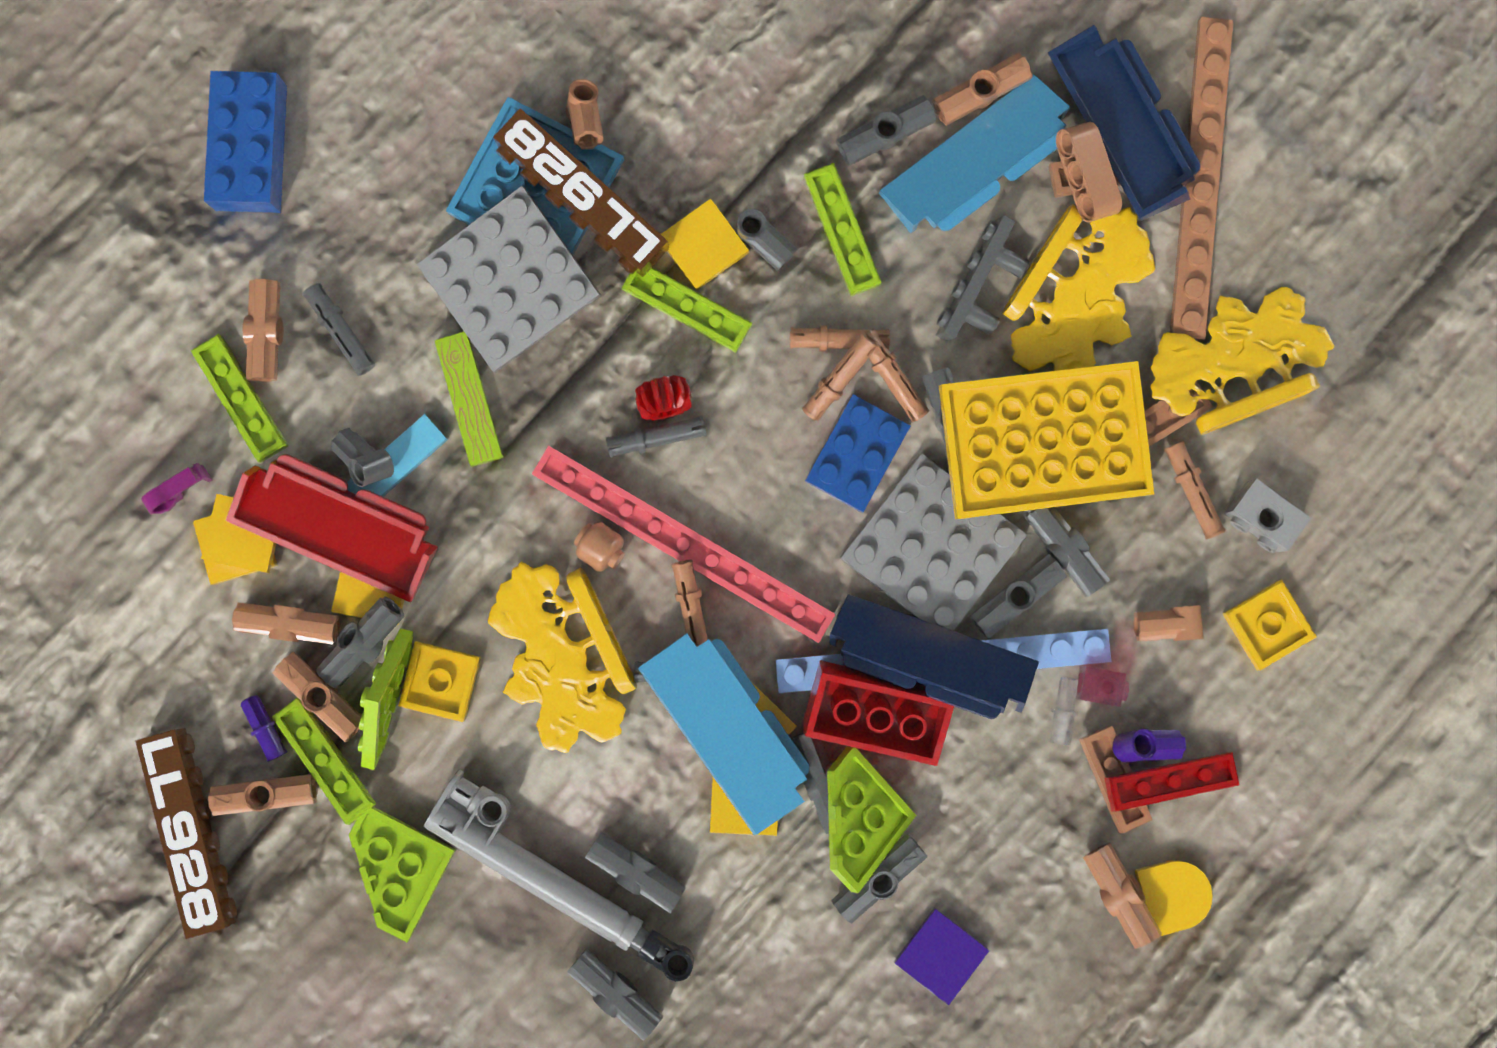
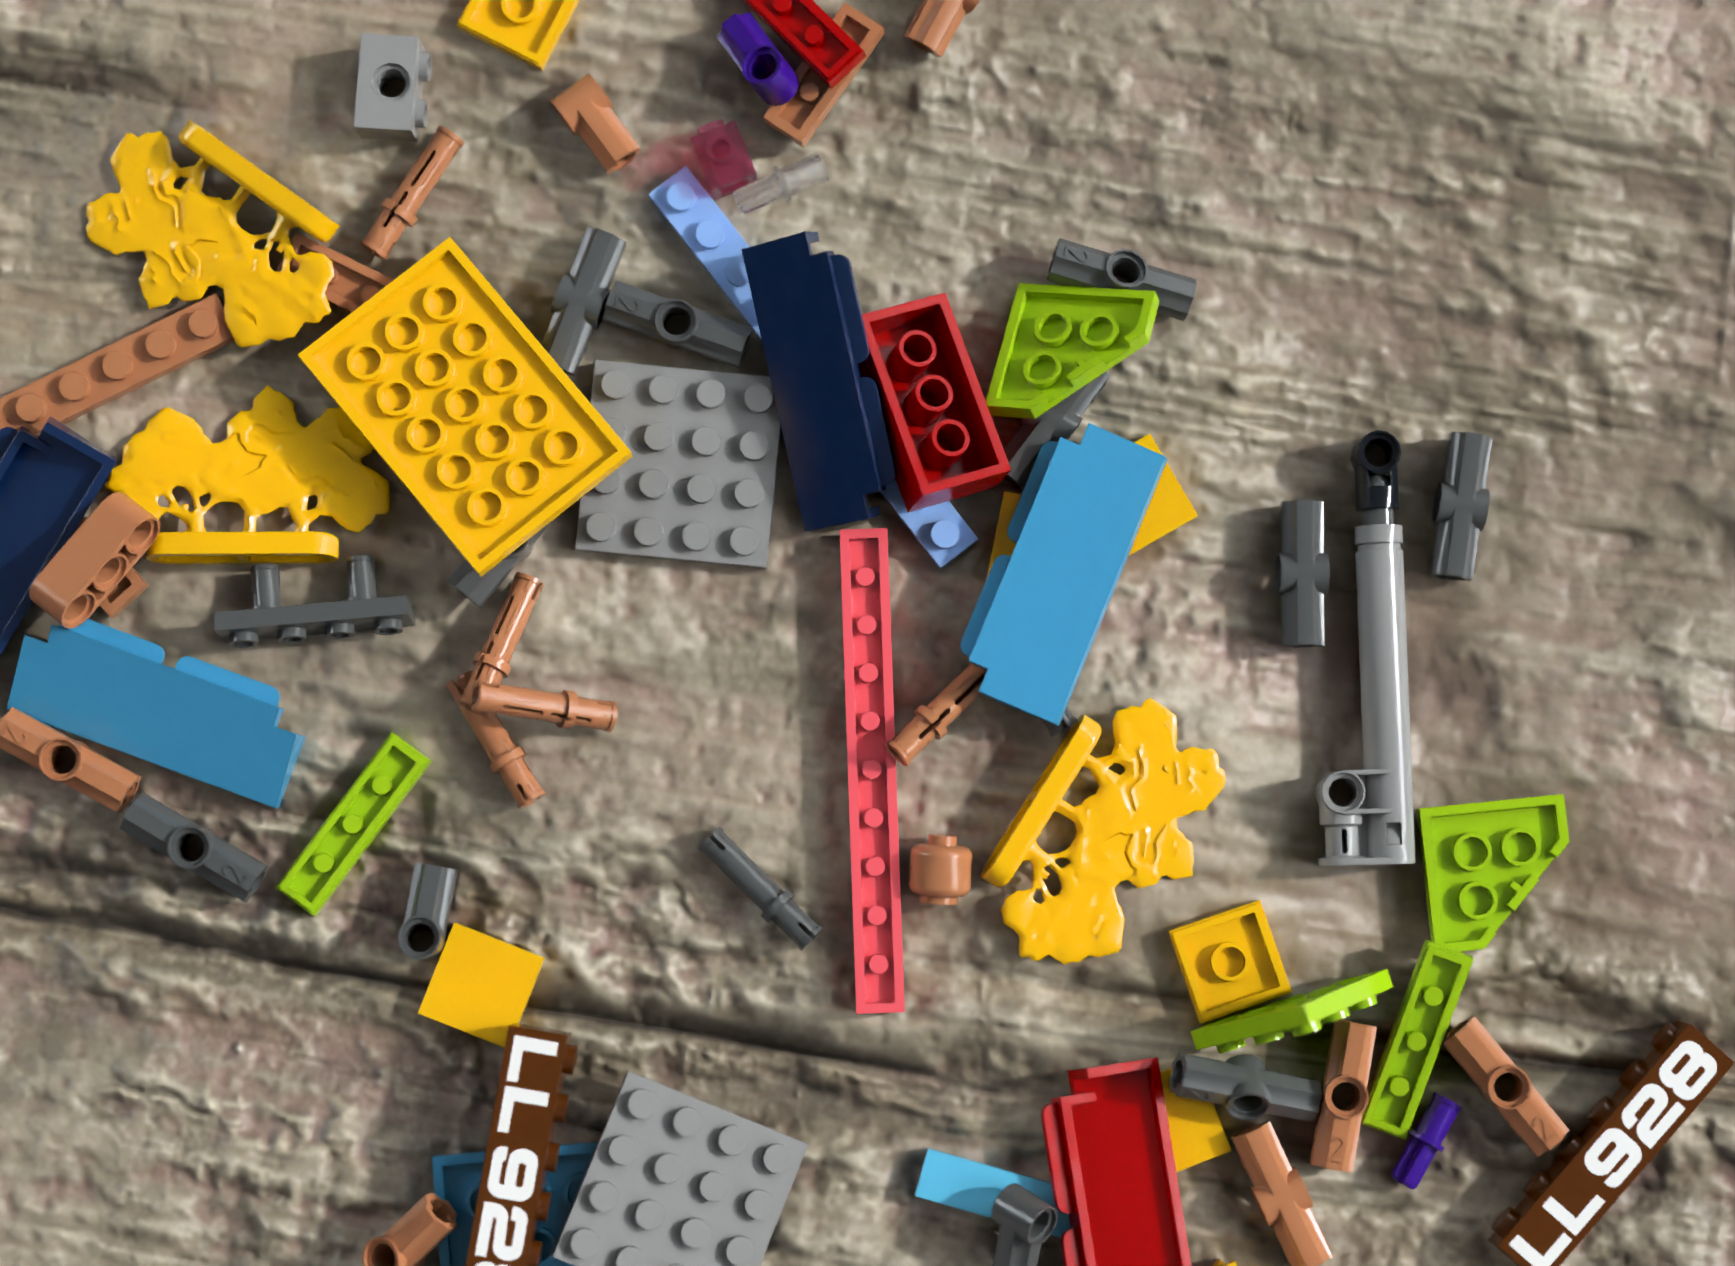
camera: 120 degrees left, 0 degrees up
lime tile [434,332,504,467] -> none
lime tile [622,267,752,353] -> none
red gear [635,375,692,421] -> none
blue plate [805,394,911,513] -> none
dark purple tile [894,907,989,1005] -> none

